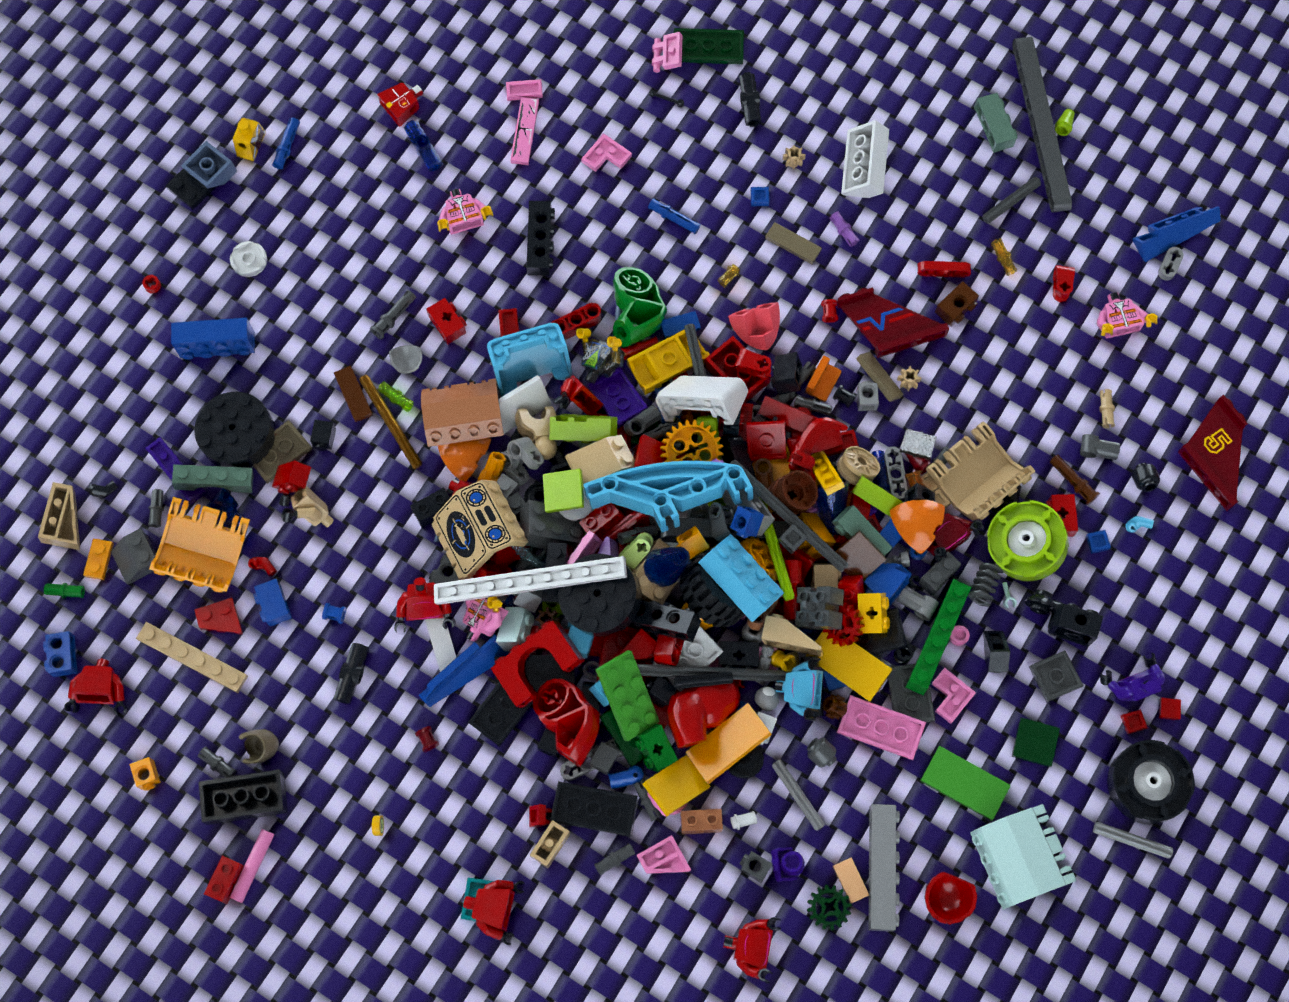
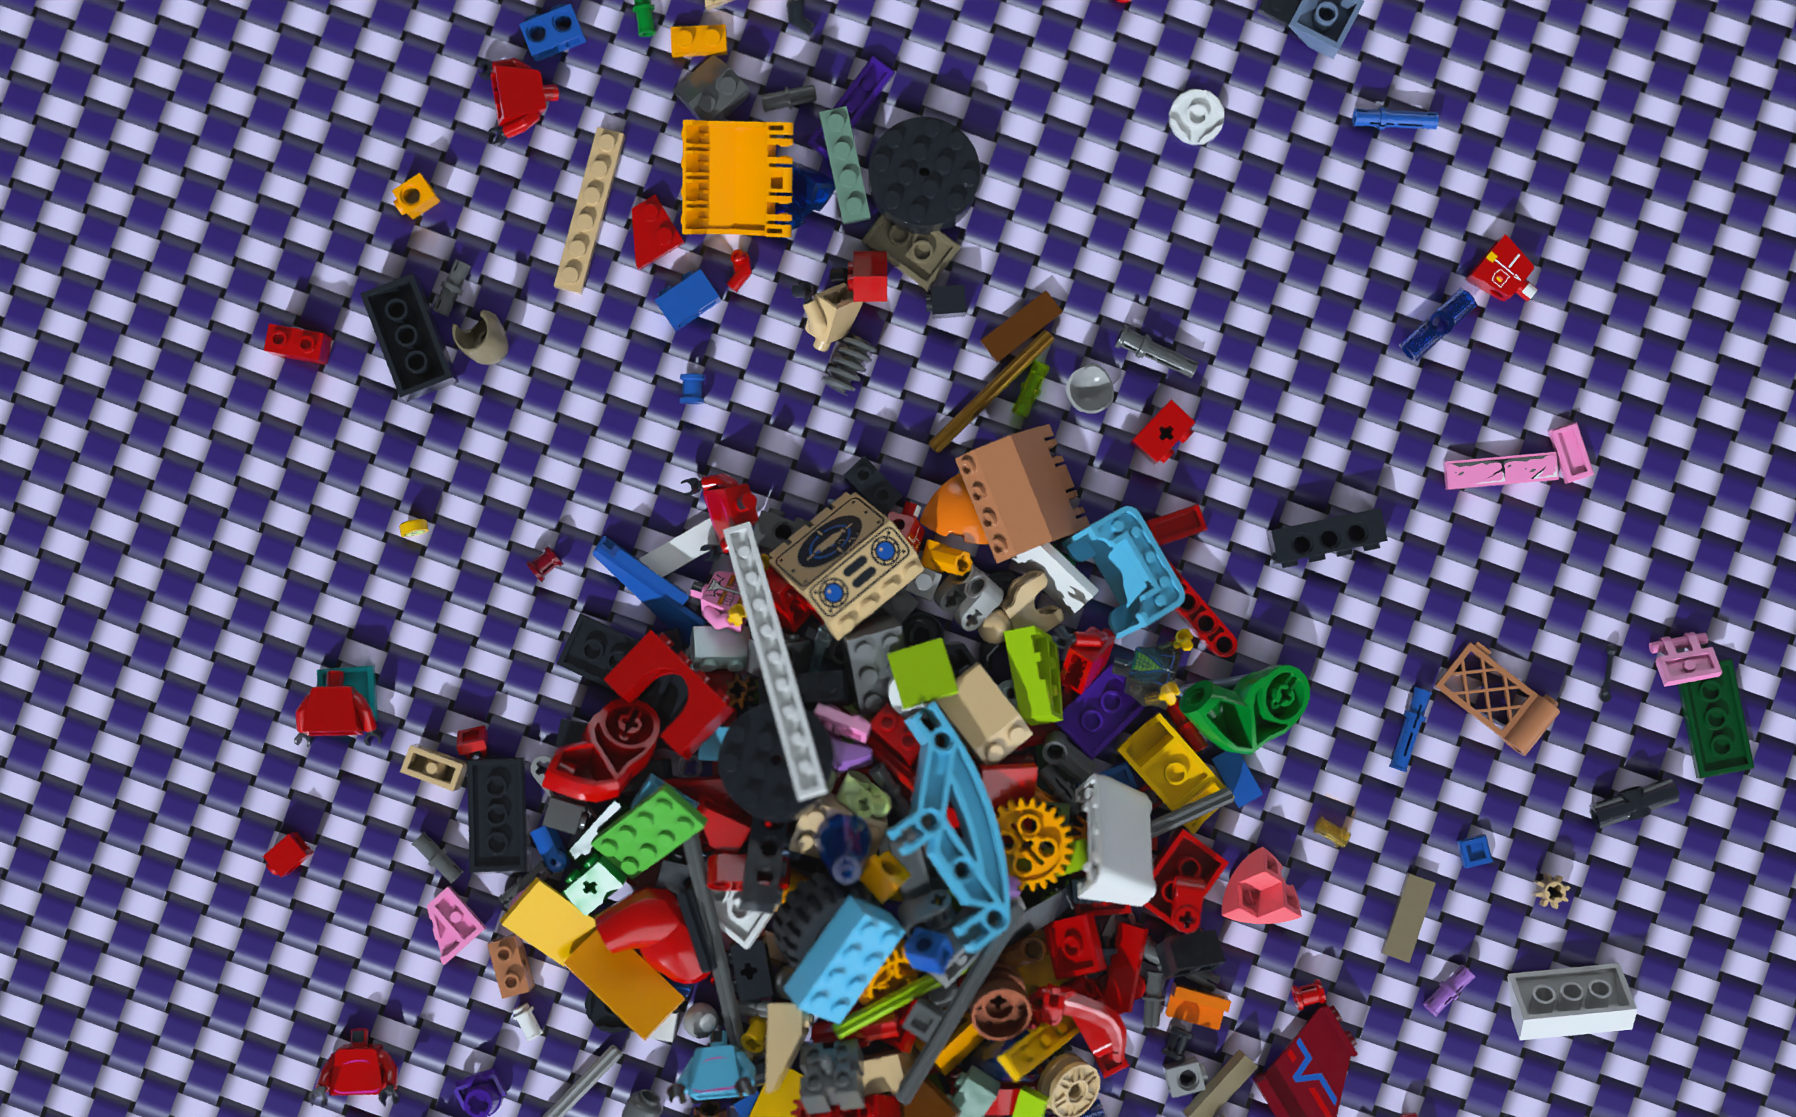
camera: 75 degrees right, 15 degrees up
blue brick [171,318,255,359] -> none
bright pink piece [229,829,275,903] -> none
yellow torso [233,118,266,161] -> none
black piece [333,643,369,704] -> none
bright pink torso [437,189,494,235] -> none
bright pink plate [581,133,632,172] -> none
dark grey brick [740,851,772,883] -> none
none -> red brick [263,832,314,877]
none -> dark grey piece [821,333,877,396]
none -> nougat piece [1435,642,1560,756]

